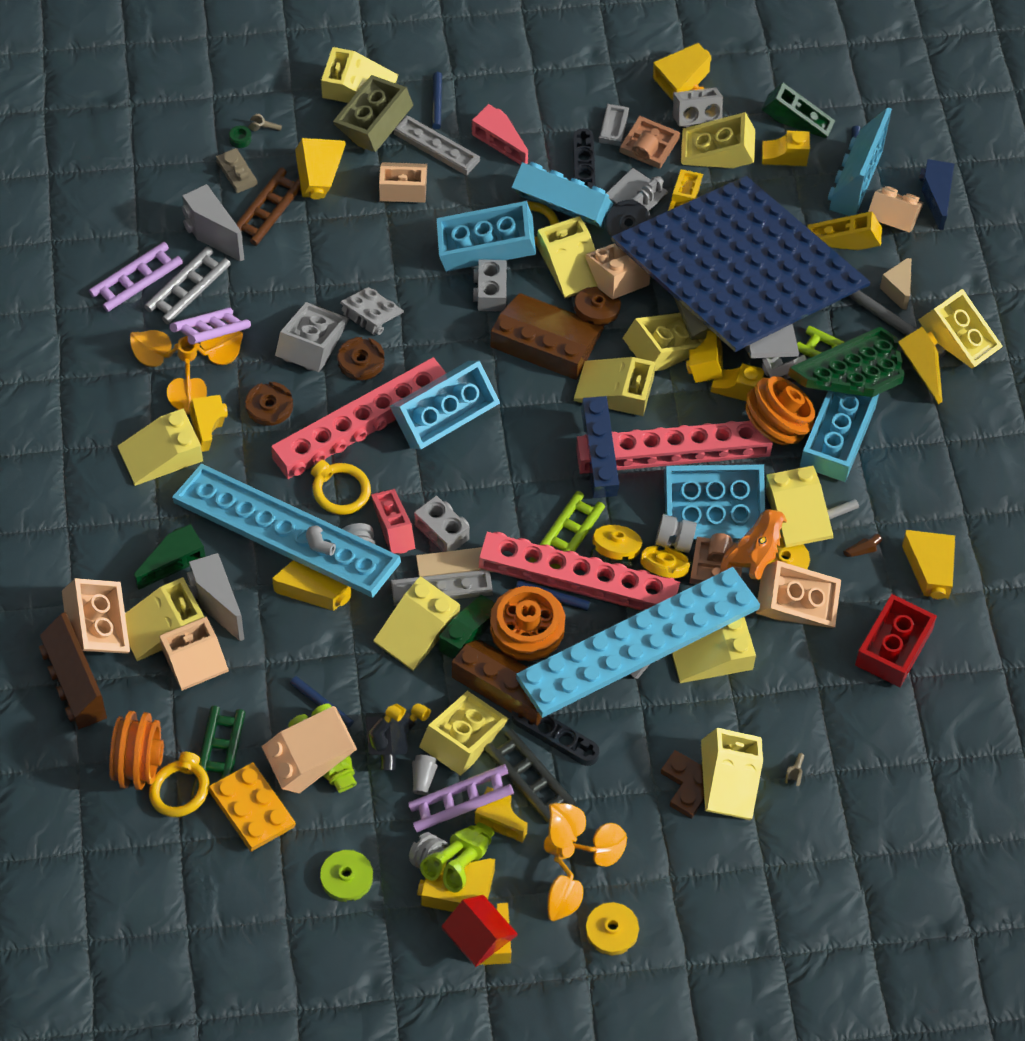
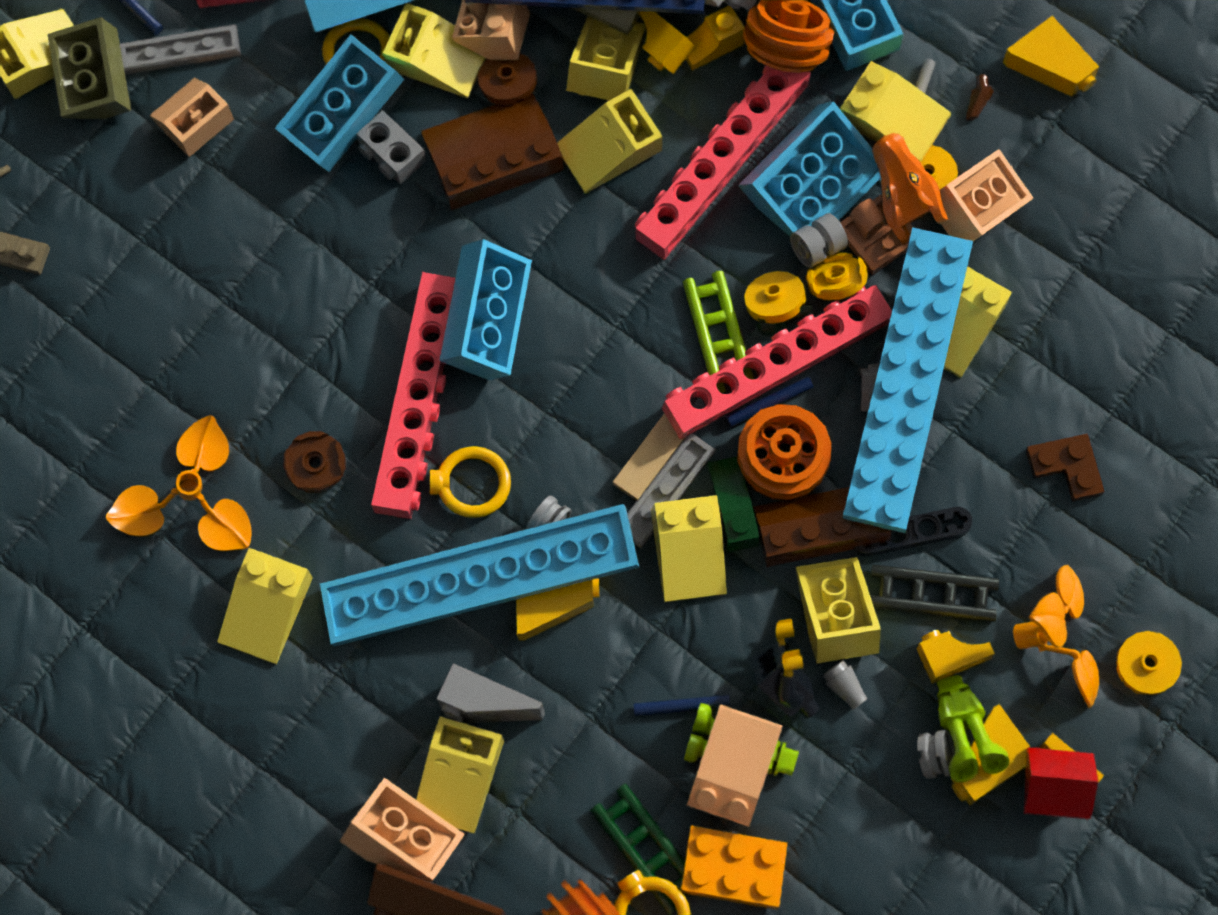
camera: 40 degrees left, 15 degrees up
lavender bar [89,242,183,312] -> none
dark green slope [134,524,205,590] -> none
light grey bar [144,246,231,324] -> none
light nougat slope [160,617,229,691] -> none
lavender bar [170,308,251,344] -> none
light grey slope [182,184,244,261] -> none
yellow arch [189,395,228,452] -> none
reddish brown bar [236,167,301,246] -> none
light grey slope [275,302,349,372] -> none
yellow slope [295,138,346,199] -> none
light grey arm [306,525,336,556] -> none
lime plate [320,850,373,902] -> none
reddish brown plate [338,337,385,380] -> none
light grey hinge [340,287,404,335] -> none
coral slope [371,489,415,554] -> none
lavender bar [408,764,514,832] -> none
light grey brick [414,495,470,552] -> none
dark blue arch [581,396,619,498] -> none
light yellow slope [701,728,763,820] -> none
dark tan hand [785,753,804,786] -> none
red brick [855,594,937,688] -> none

